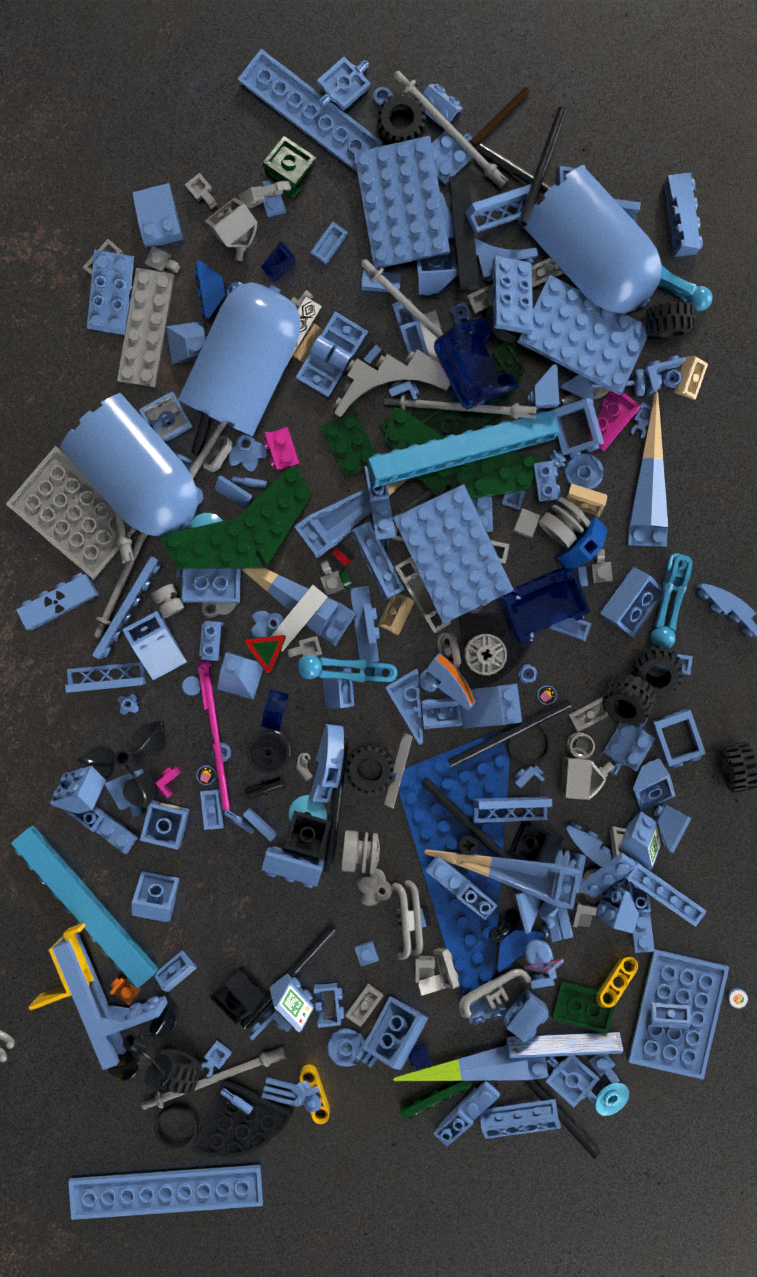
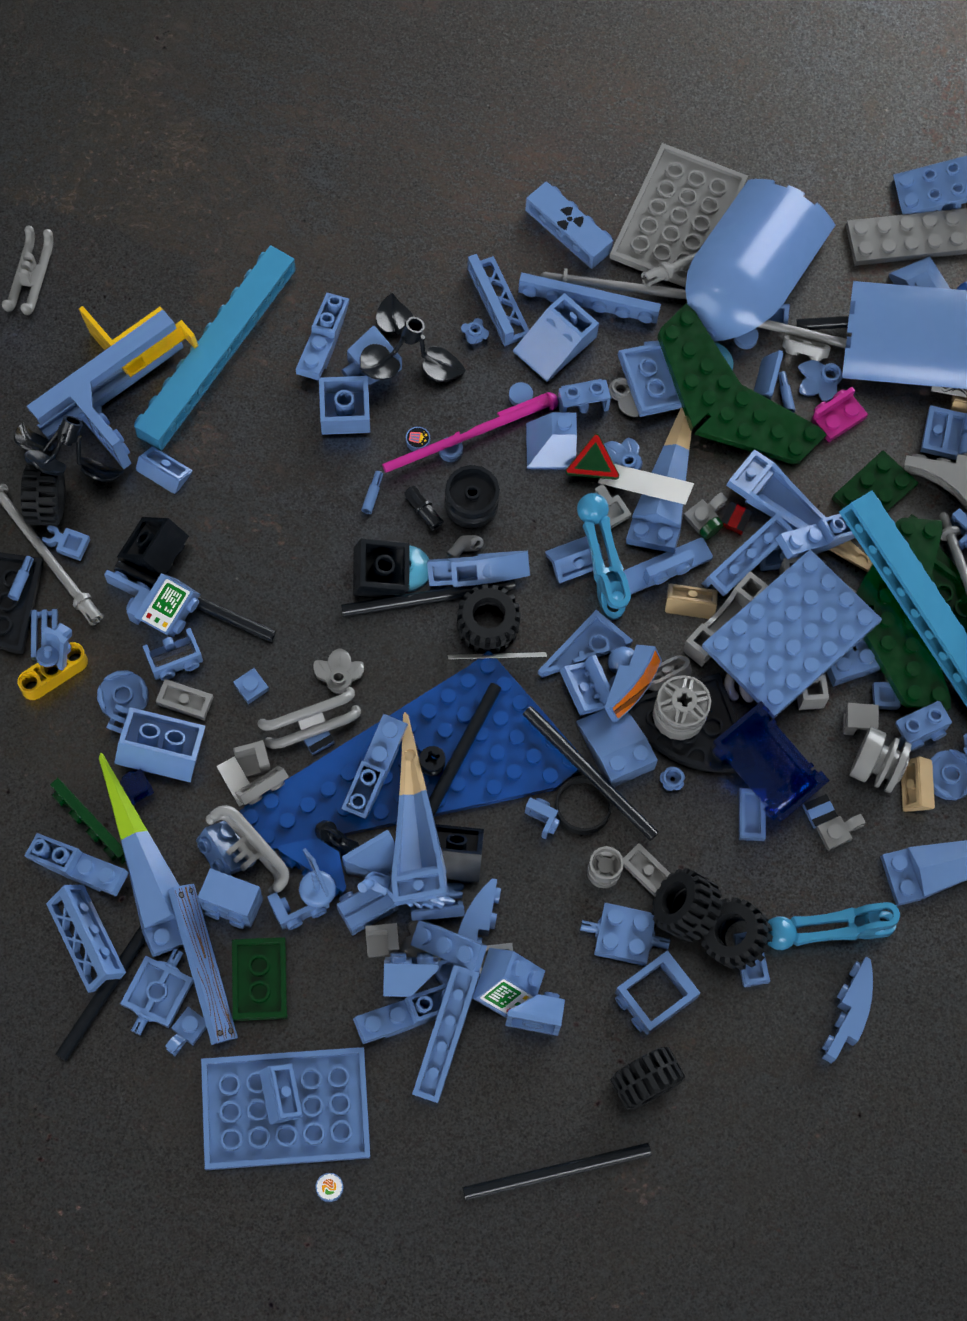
camera: 65 degrees right, 20 degrees down
medium blue slope [50,766,106,814] -> none
orange bracket [109,974,142,1005] -> none
medium blue slope [132,871,179,923] -> none
piece [139,391,193,443] -> none
light grey wheel [150,584,185,619] -> none
dark pink bracket [156,767,181,798] -> none
medium blue plate [200,789,224,830] -> none
medium blue tile [243,808,276,842] -> none
clear blue slope [261,689,289,731] -> none
medium blue slope [262,845,324,888] -> none
light grey wheel [342,830,380,874] -> none
medium blue fence [473,797,552,823] -> none
tile [537,685,557,705] -> none
medium blue plate [550,449,567,468] -> none
blue slope [555,516,608,571] -> none
light grey piece [560,756,615,800] -> none
medium azure dish [595,1083,629,1116] -> none
yellow beam [596,957,638,1008] -> none
medium blue slope [600,567,662,639] -> none
medium blue slope [633,758,675,812] -> none

